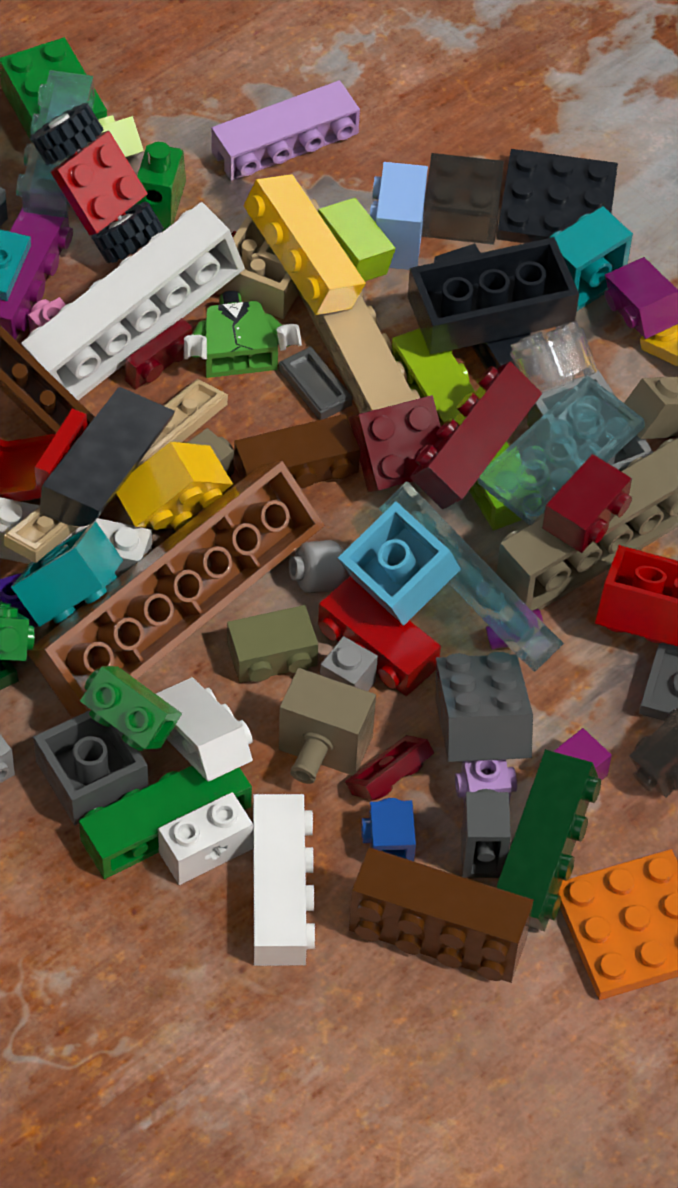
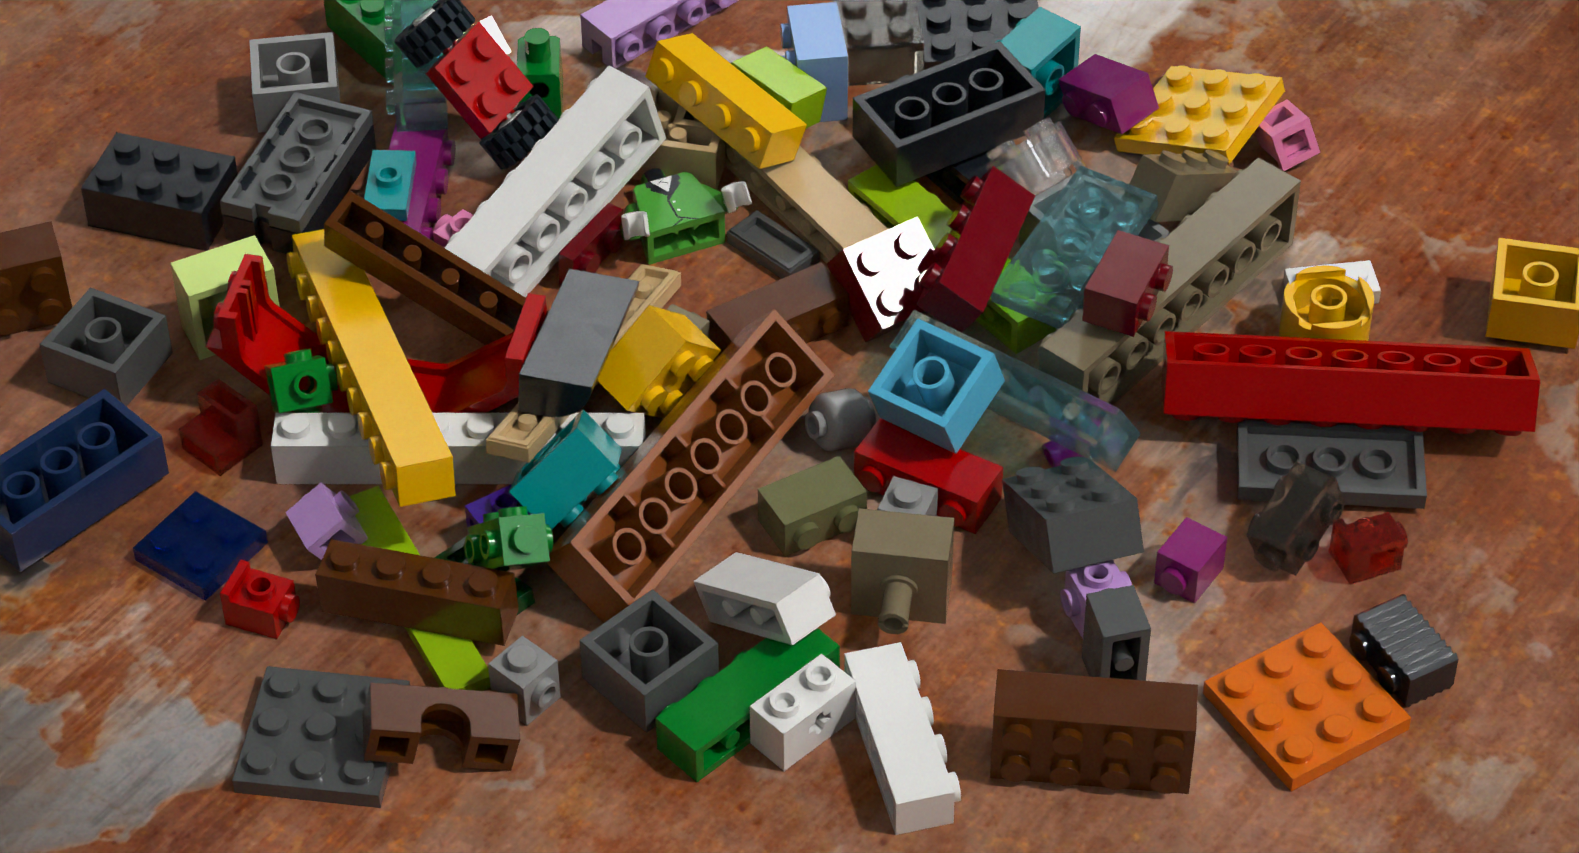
camera: 10 degrees left, 10 degrees down
green brick [80,666,182,751] -> none
dark red plate [345,735,434,800] -> none
blue brick [361,798,416,861] -> none
dark green brick [496,749,601,932] -> none

